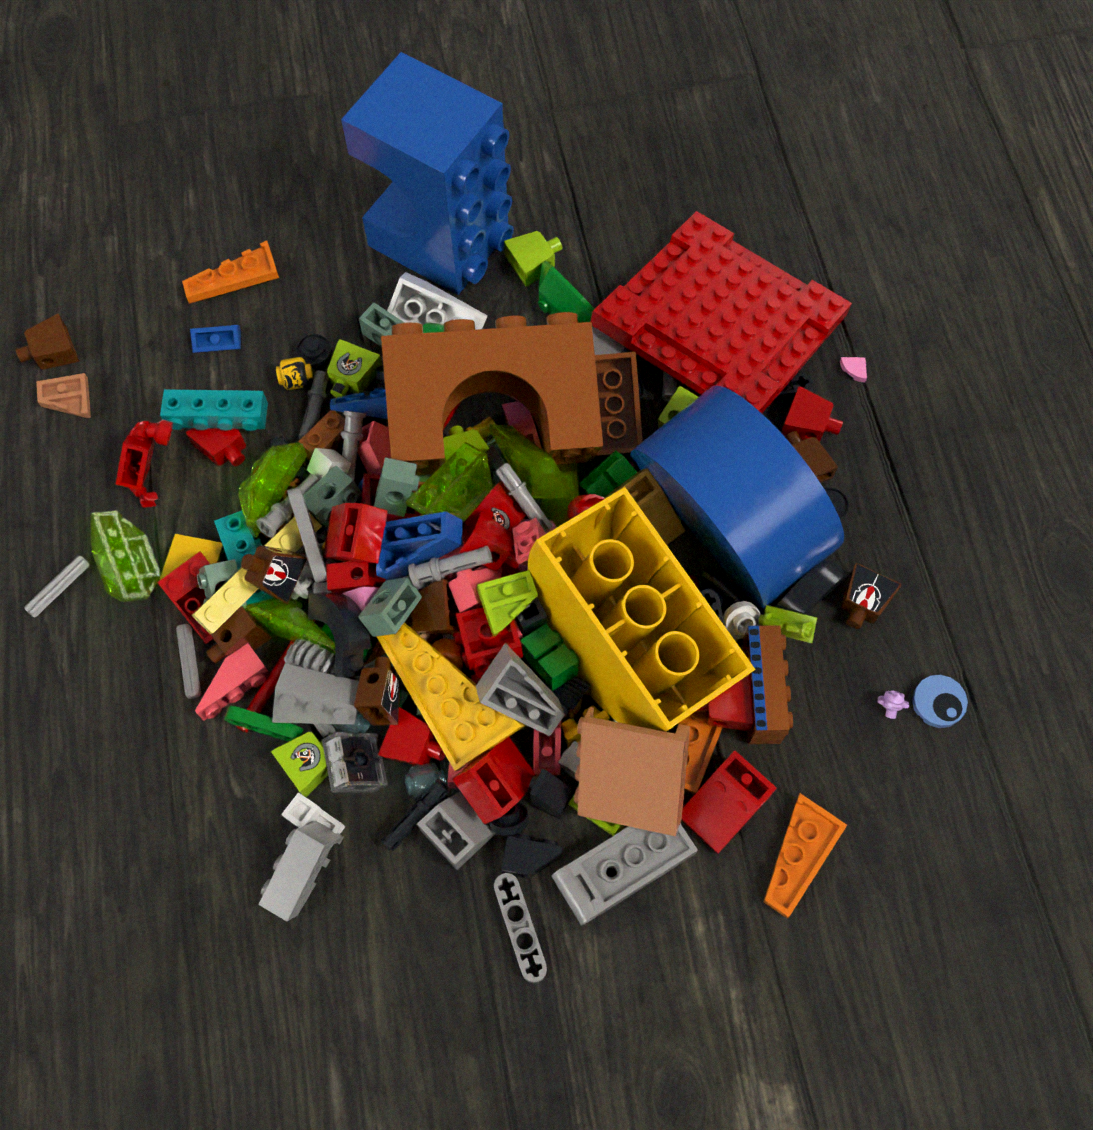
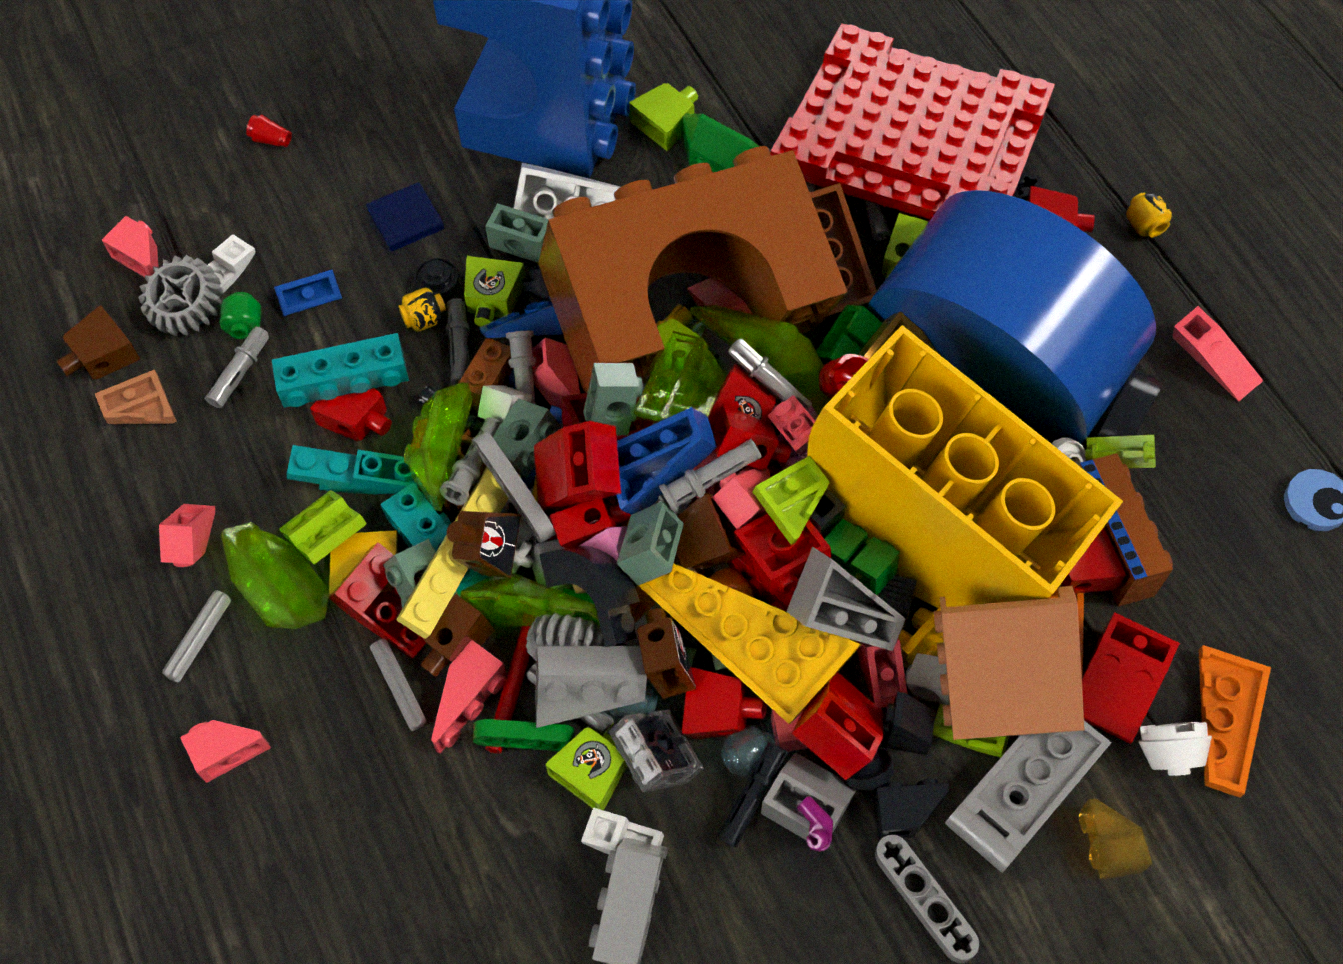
camera: 15 degrees left, 5 degrees down
red torso [116,420,173,507] -> none
orange wing [182,240,279,304] -> none
bright pink tile [840,357,867,383] -> none
torso [841,563,901,629] -> none
lavender plant [878,690,909,719] -> none
none -> coral slope [102,216,159,277]
none -> light grey gear [138,255,224,336]
none -> coral slope [159,504,215,567]
none -> coral slope [180,720,271,783]
none -> light grey axle [204,326,269,409]
none -> white slope [208,234,255,293]
none -> green head [219,292,262,339]
none -> red cone [246,114,292,148]
none -> lime slope [279,490,367,564]
none -> teal slope [287,445,421,494]
none -> clear blue tile [366,182,444,252]
none -> magenta arm [797,796,833,852]
none -> clear yellow slope [1079,798,1153,879]
none -> yellow head [1126,193,1172,237]
none -> white cone [1138,722,1212,776]
none -> coral slope [1172,306,1263,402]

